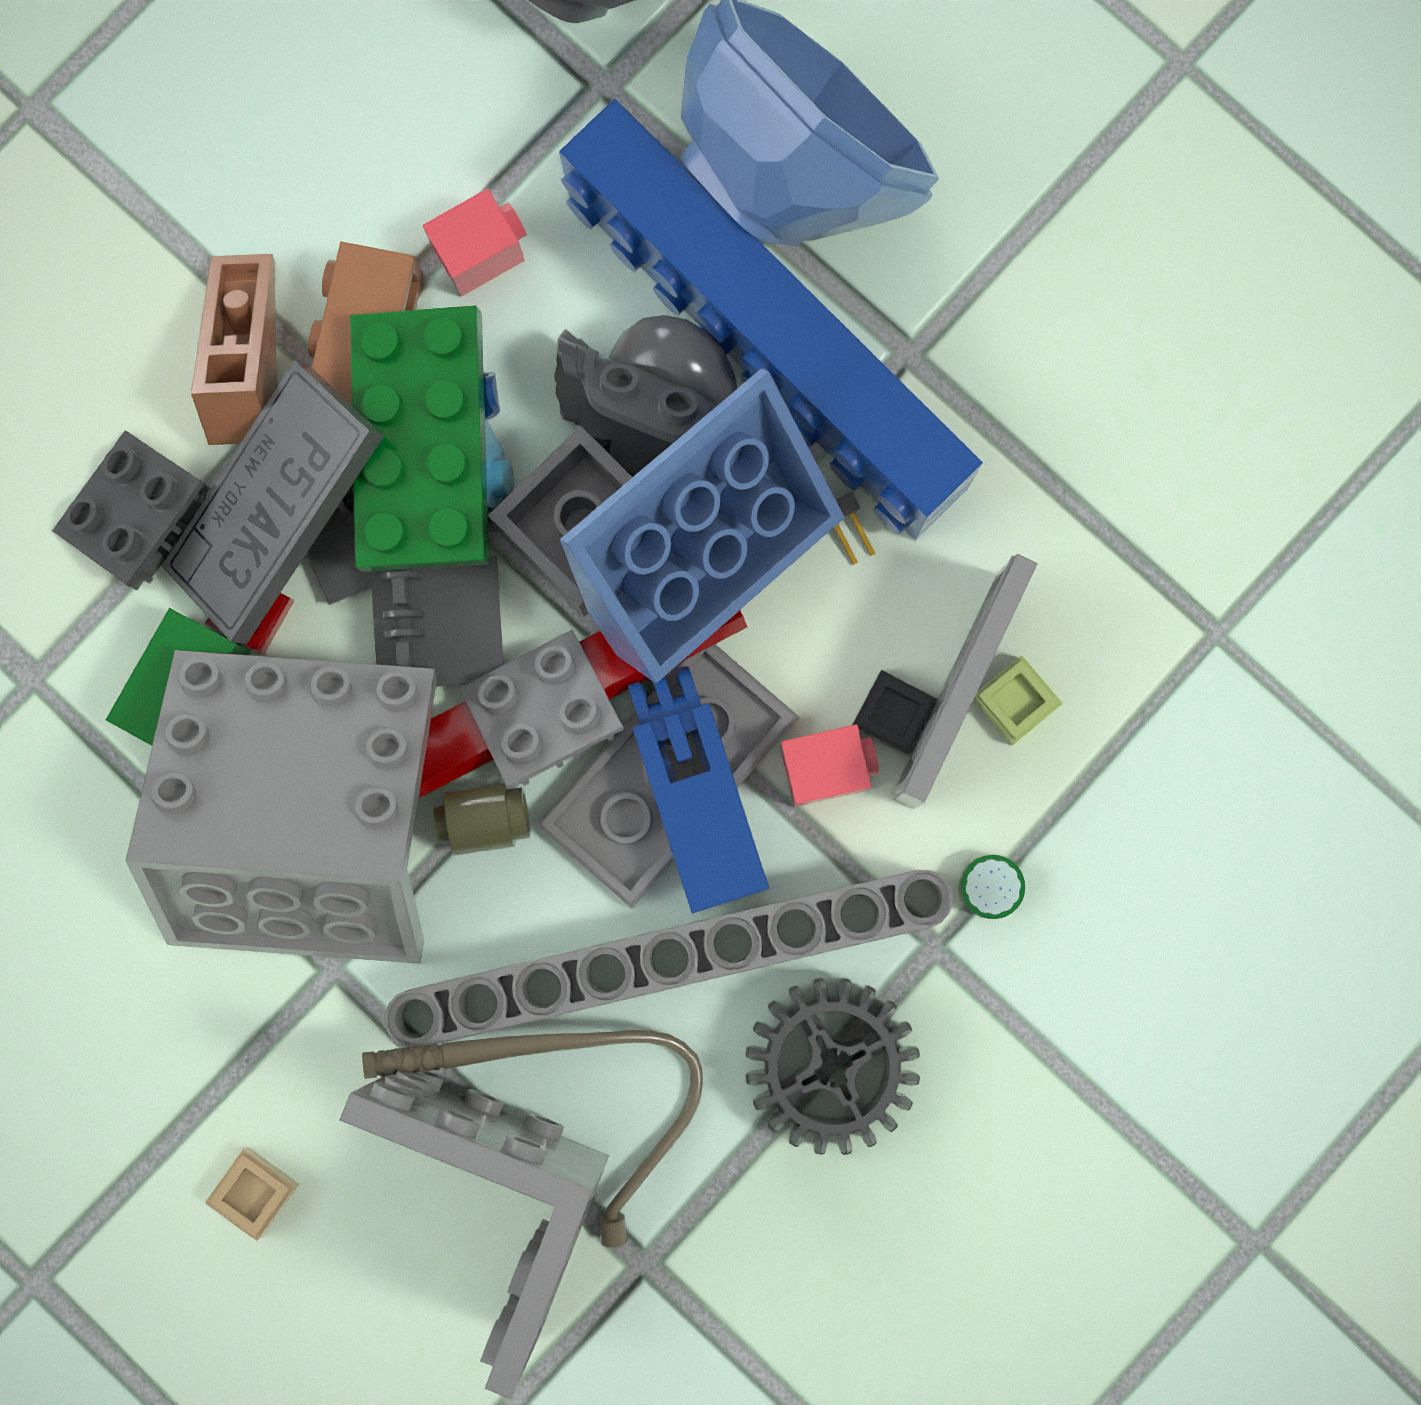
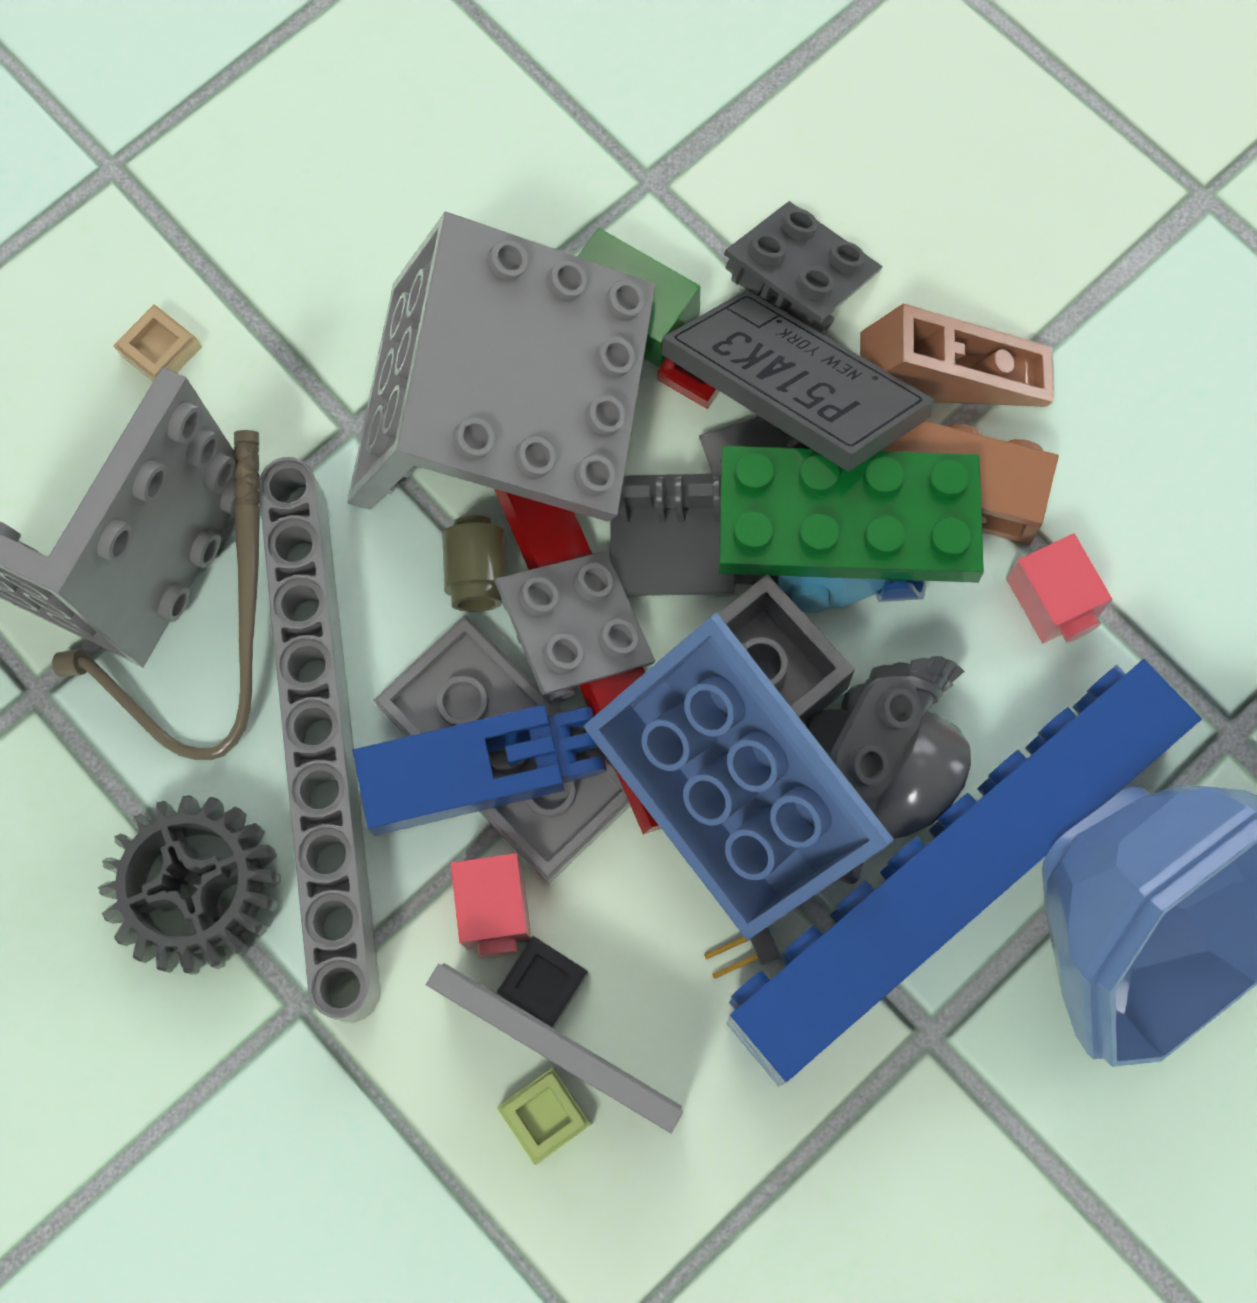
camera: 95 degrees right, 10 degrees down
light aqua tile [959,855,1025,919] -> none

